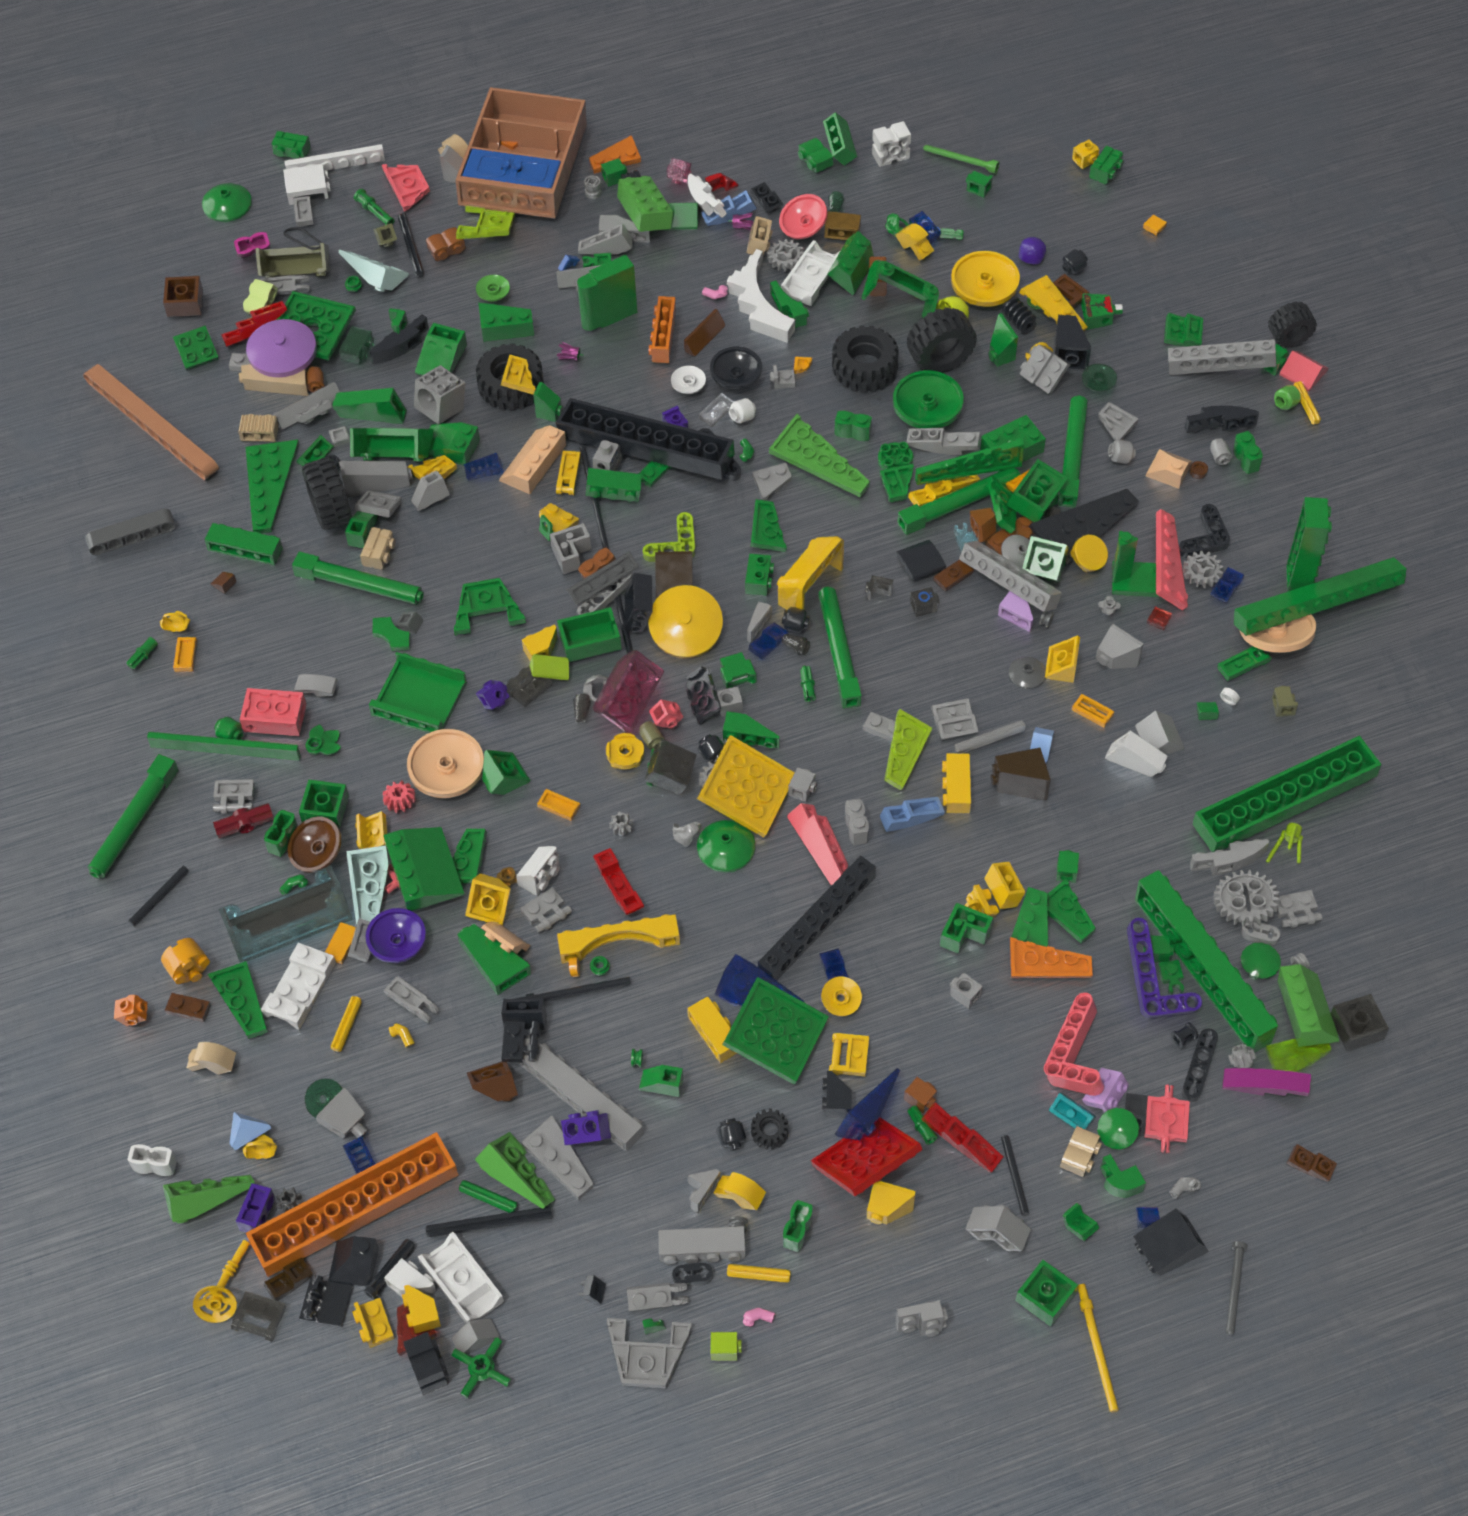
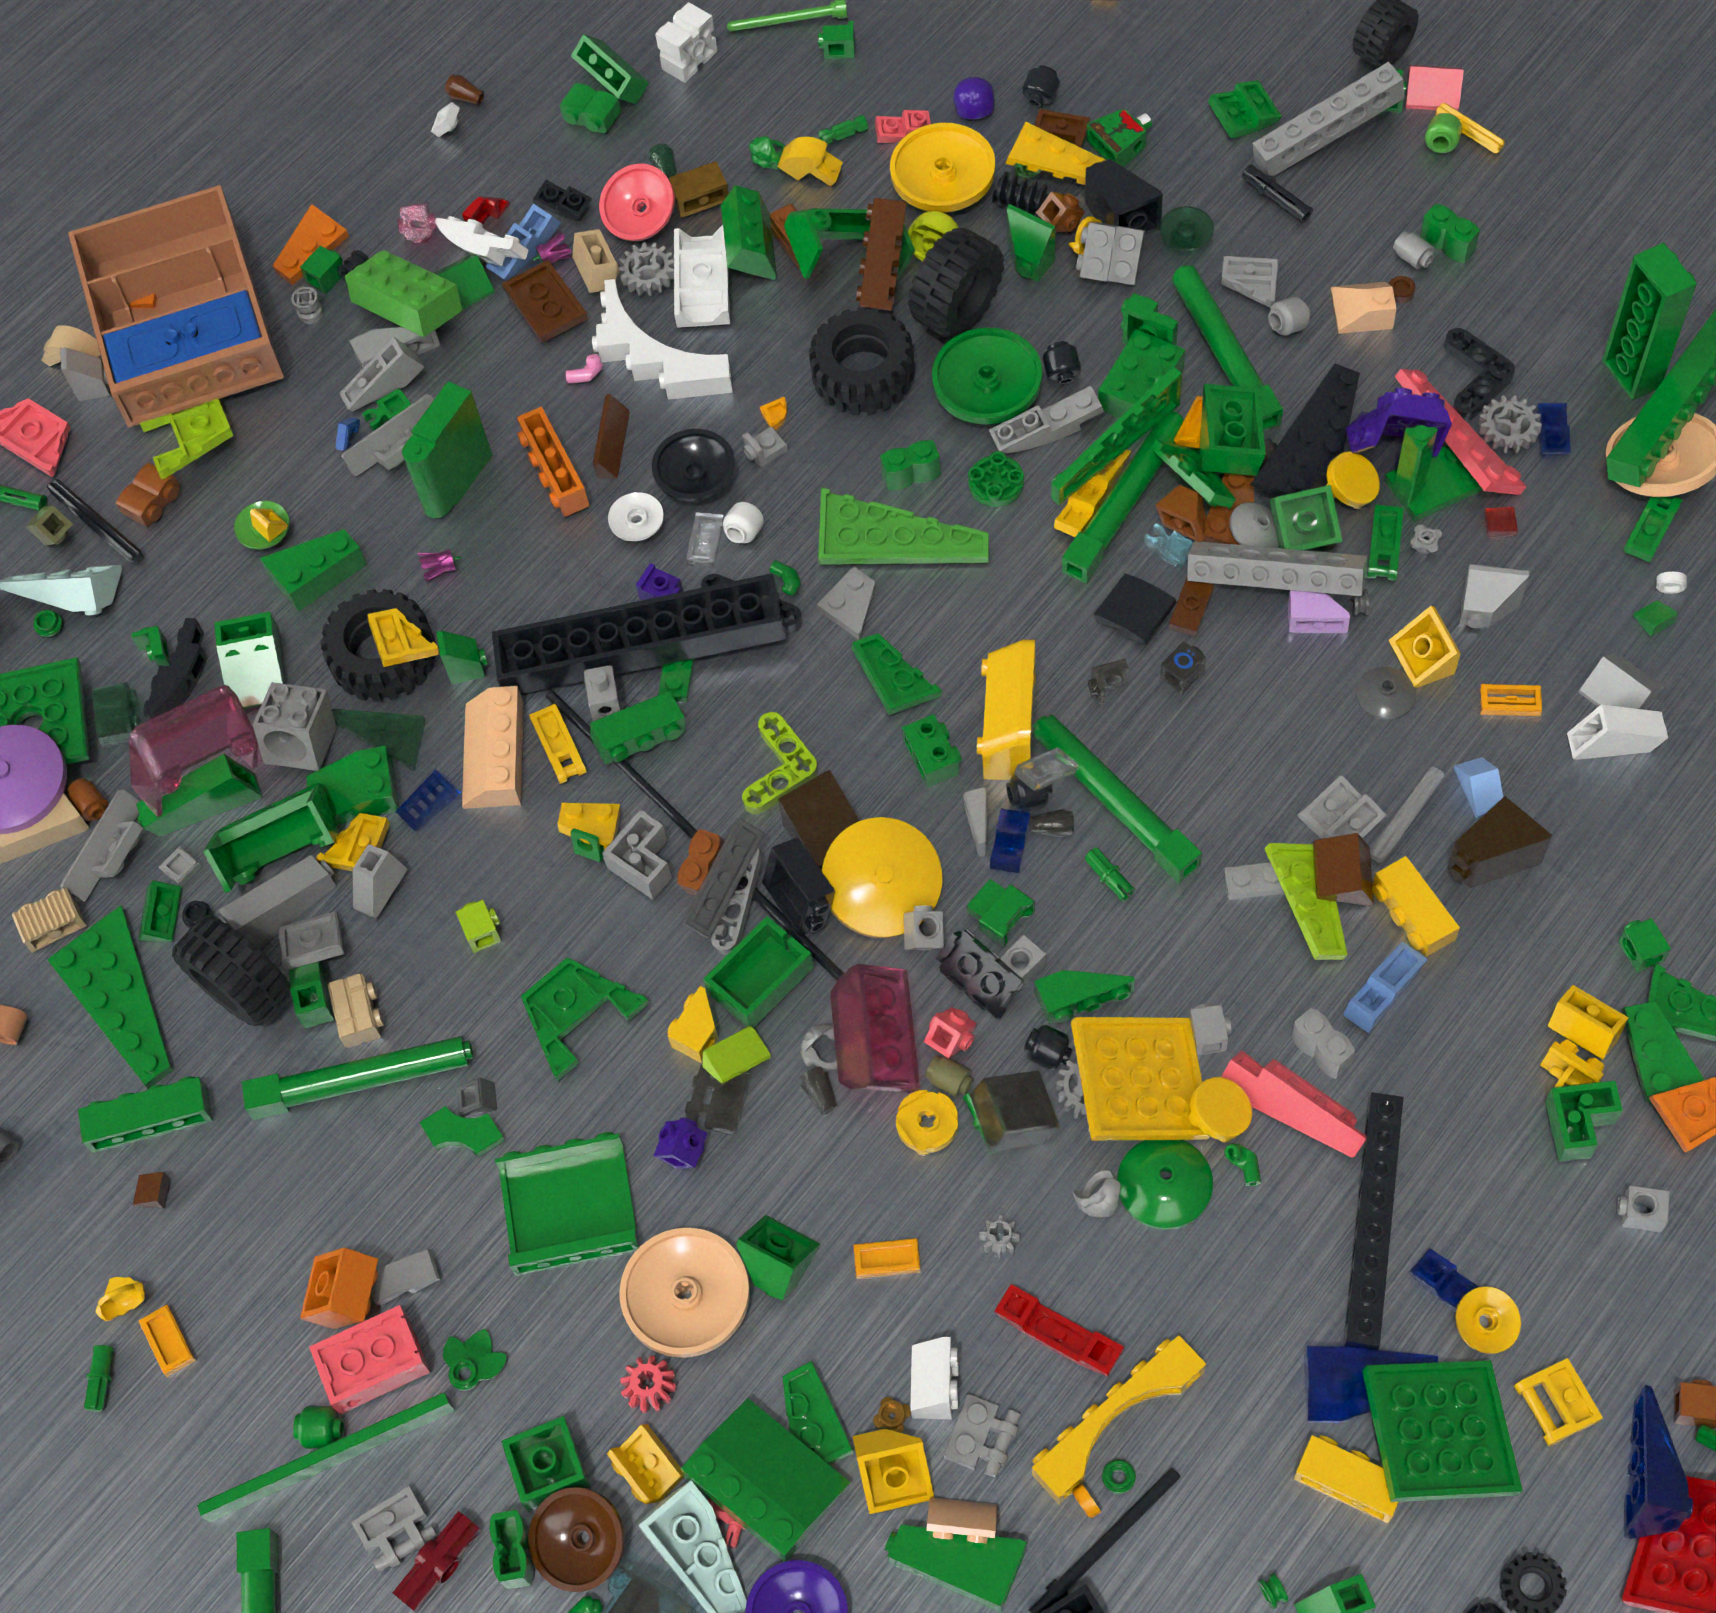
camera: 25 degrees left, 5 degrees up
green slope [770,280,809,328] -> none
black slope [822,1071,852,1118] -> none
green wing [880,464,914,502] -> none
clear blue slope [909,211,941,244] -> none
black slope [1185,405,1259,433] -> none
none -> clear pink windscreen [129,685,258,817]
none -> yellow slope [250,508,288,542]
none -> orange brick [300,1247,378,1329]
none -> clear green wing [332,709,426,770]
none -> white plate [431,102,460,137]
none -> reddish brown cone [445,74,485,106]
none -> lime brick [455,900,501,953]
none -> reddish brown plate [502,260,588,343]
none -> reddish brown wedge [856,198,907,313]
none -> coral slope [875,110,931,143]
none -> light grey brick [904,906,944,950]
none -> clear plate [1014,747,1078,791]
none -> dark orange brick [1036,192,1085,233]
none -> black head [1042,341,1081,385]
none -> green plate [1120,293,1178,346]
none -> yellow tile [1188,1077,1252,1142]
none -> green arm [1224,1143,1261,1186]
none -> black pin [1242,164,1313,223]
none -> reddish brown slope [1313,833,1374,906]
none -> dark purple slope [1346,388,1452,458]
none -> green plate [1367,505,1404,581]

